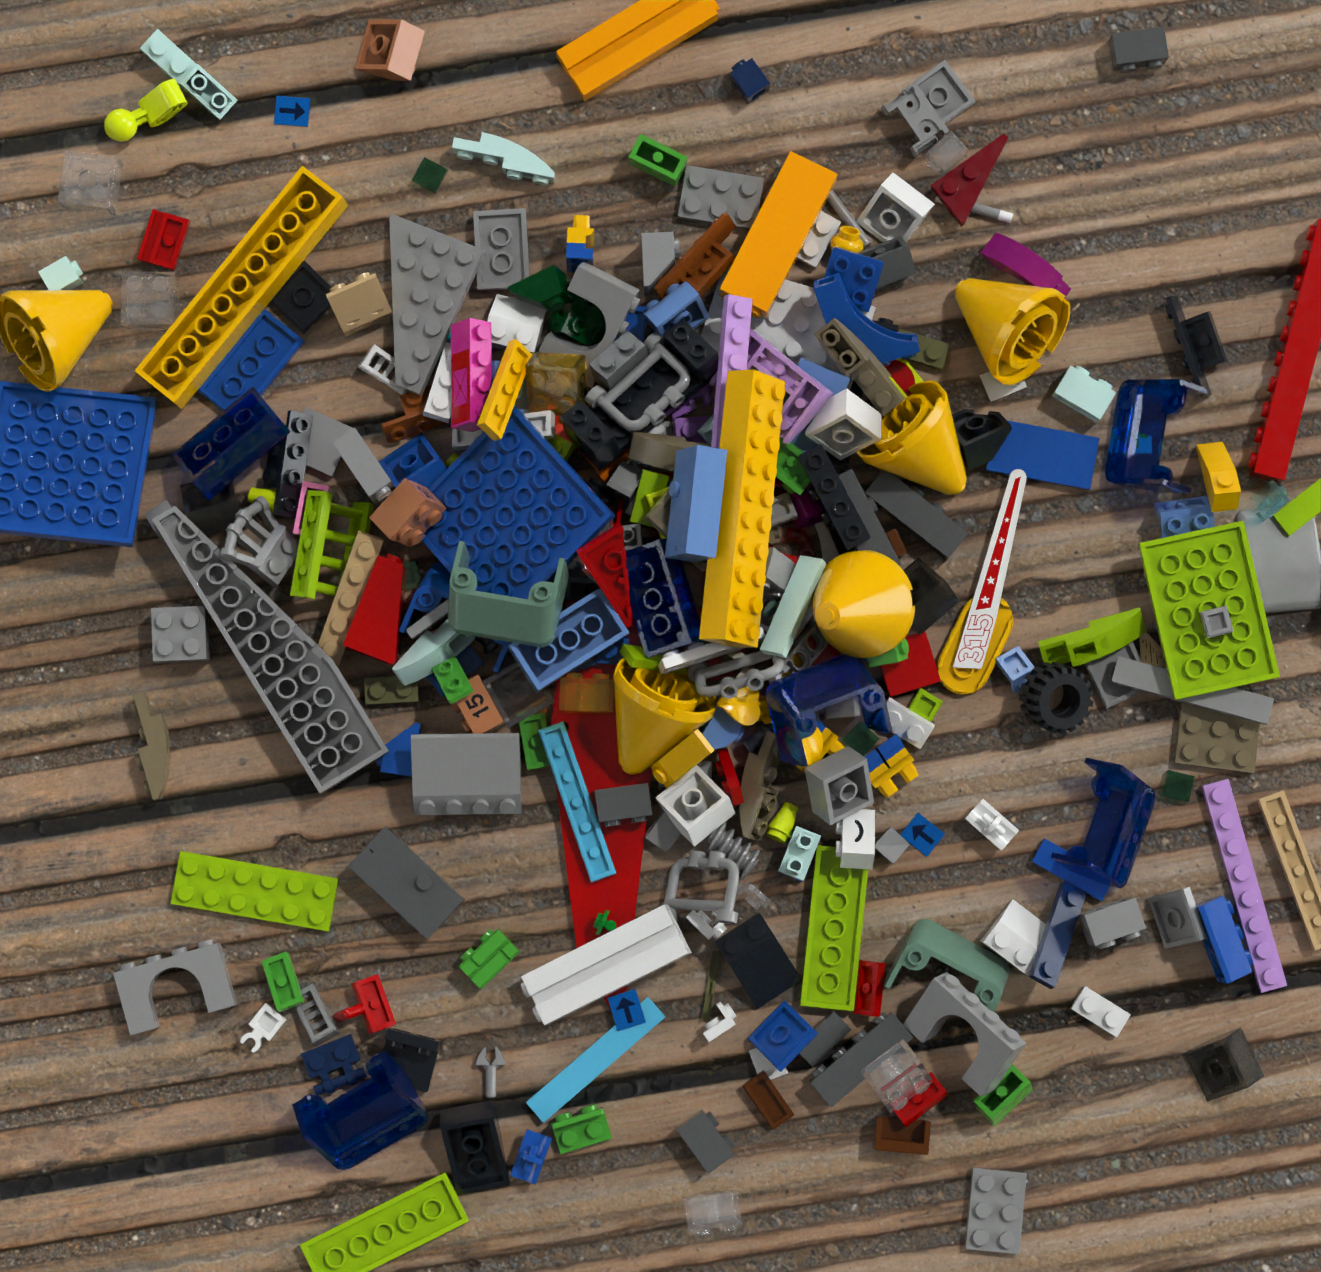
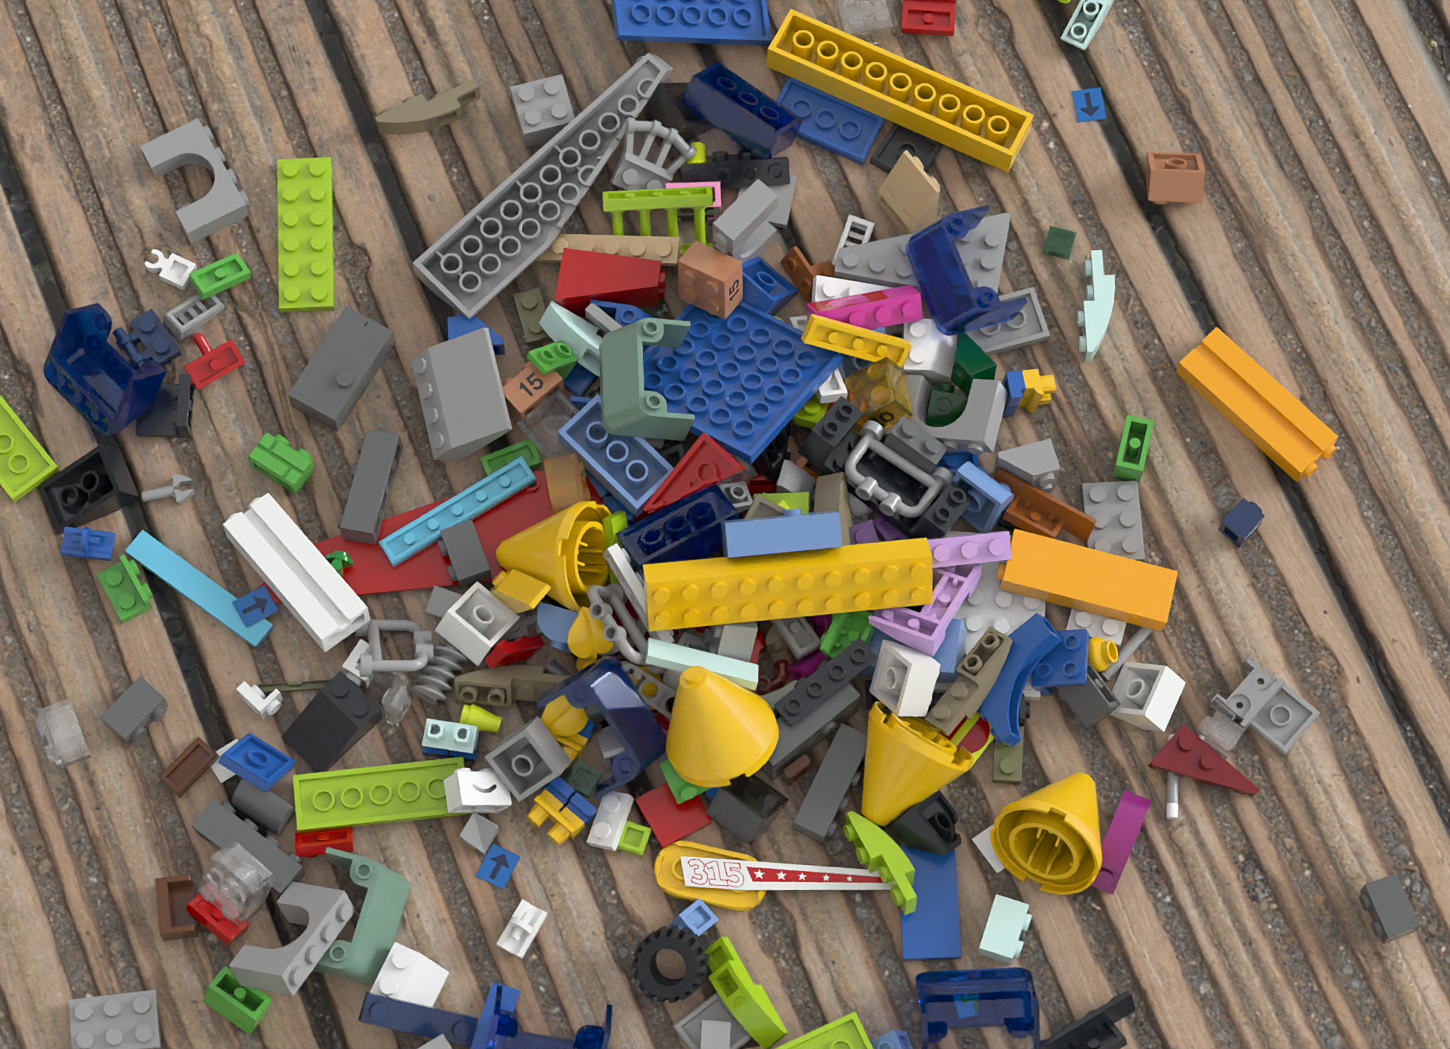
camera: 80 degrees right, 15 degrees down
none -> dark grey brick [337,429,403,545]
none -> lime slope [843,811,917,915]
none -> clear blue windscreen [905,205,1027,336]

